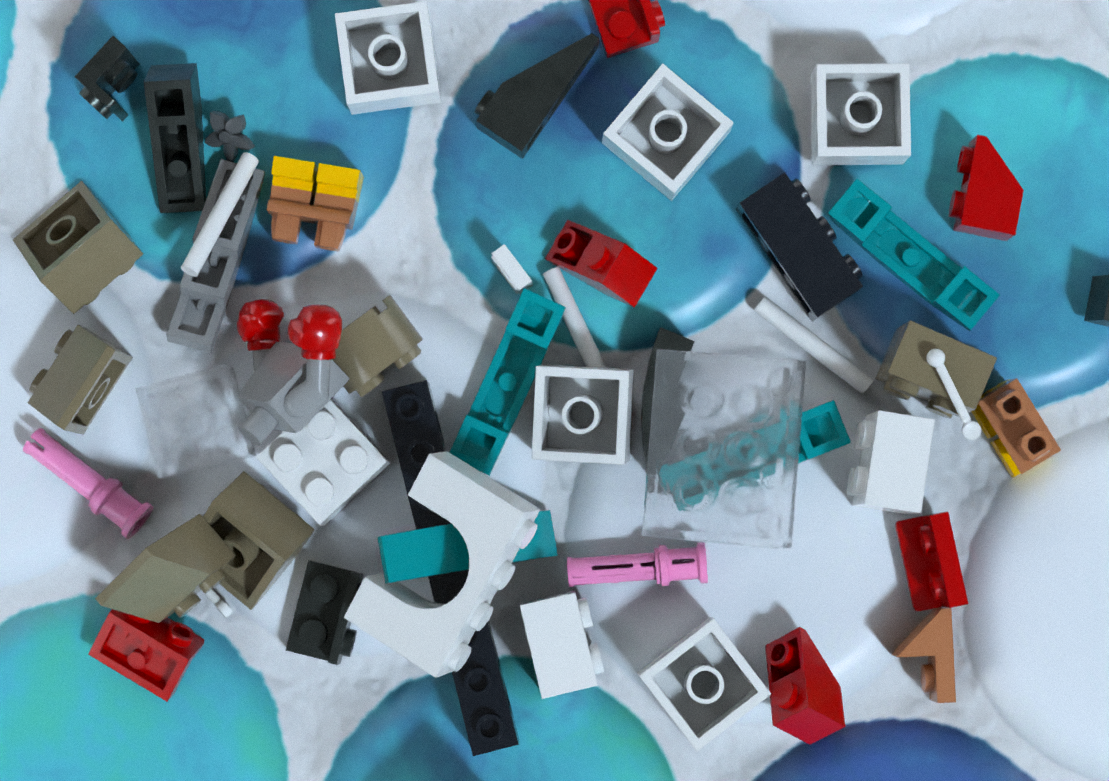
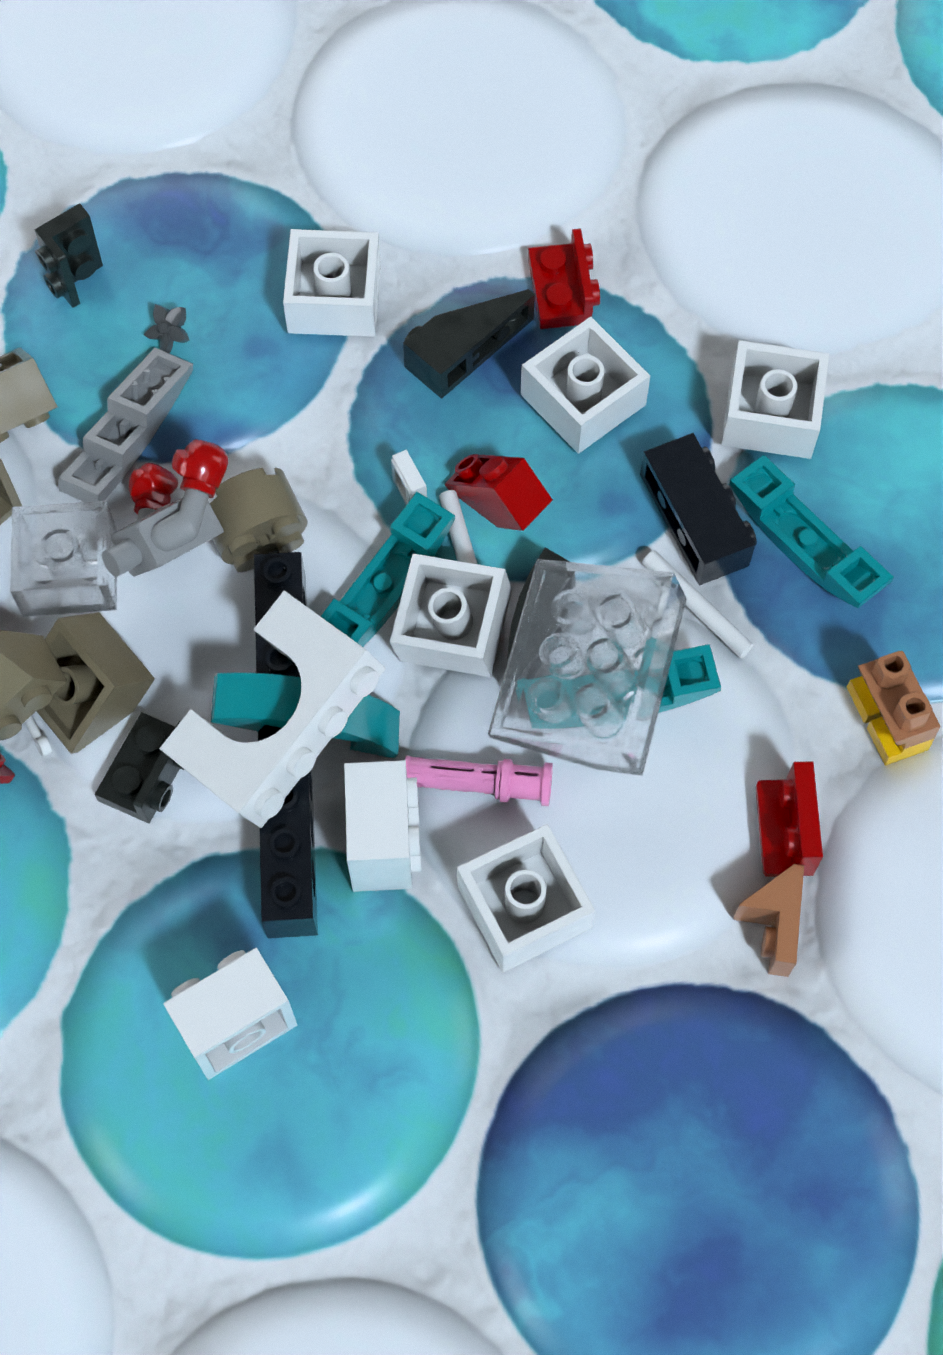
camera: 10 degrees right, 20 degrees down
pearl dark grey slope [144,63,206,213] -> none
white bar [181,152,259,277] -> none
white brick [256,399,391,526] -> none
nougat hips [267,156,364,252] -> none
red slope [765,627,845,744] -> none
white brick [847,410,935,514] -> none
dark tan brick [875,320,997,419] -> none
white hinge [926,348,982,440] -> none
red slope [949,135,1024,241] -> none

